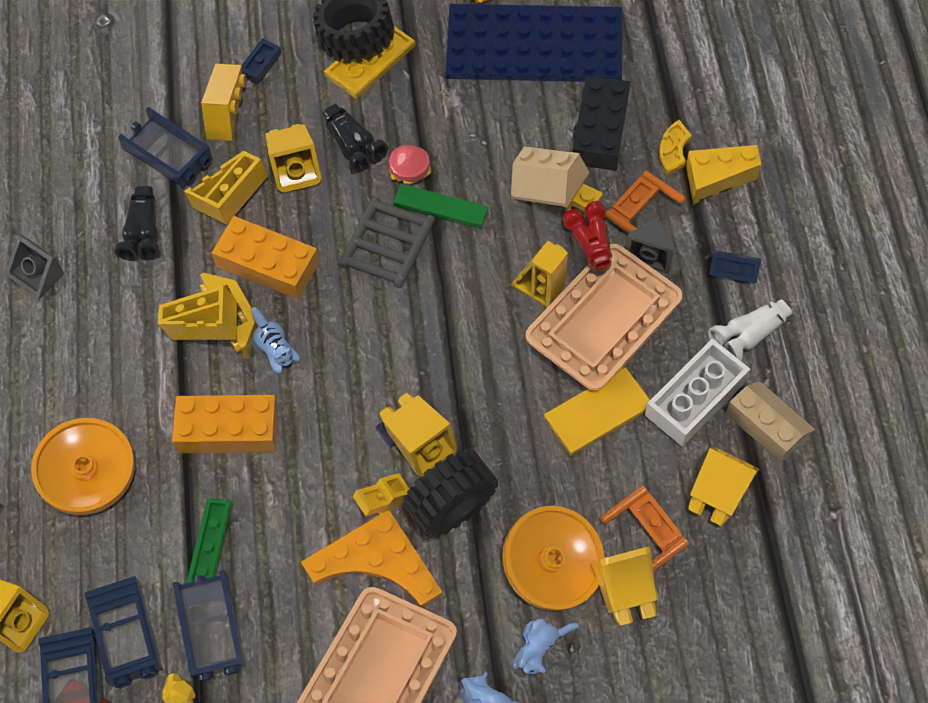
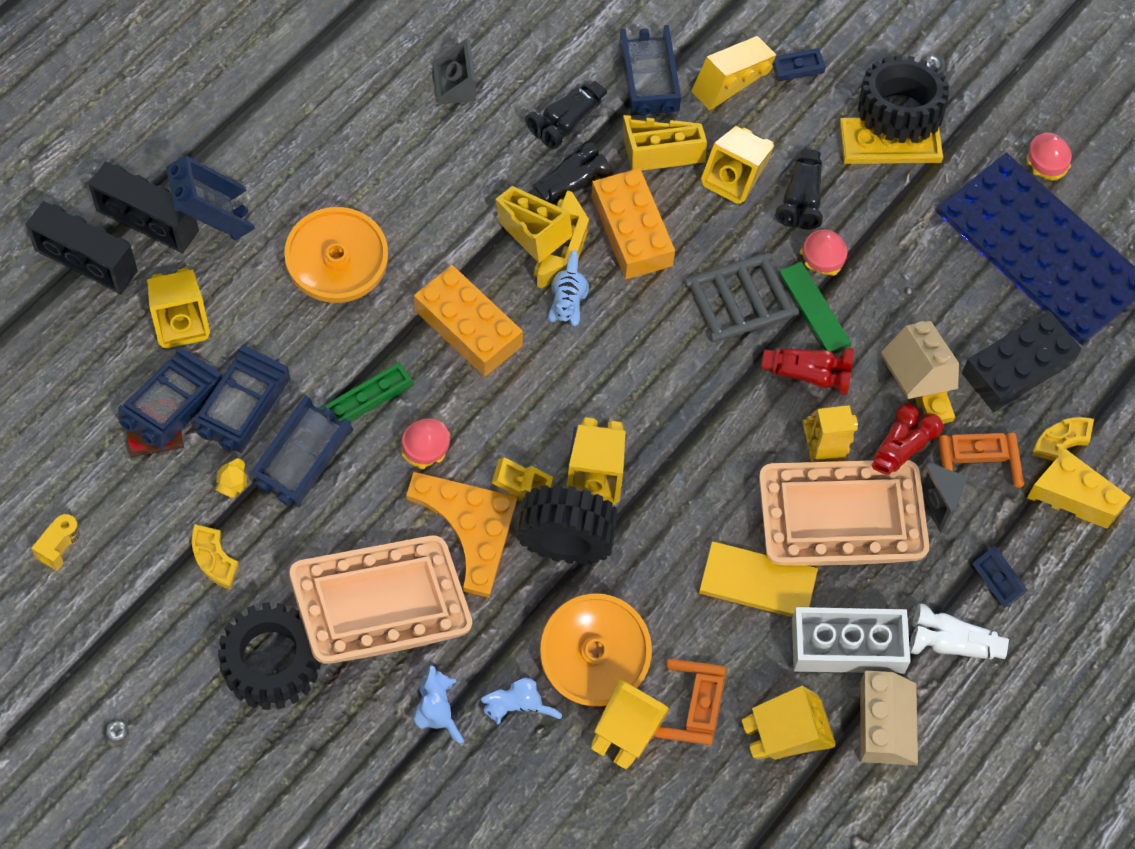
camera: 40 degrees right, 0 degrees up
none -> coral hair [401,419,450,469]
none -> black piece [527,141,613,204]
none -> red piece [761,348,855,395]

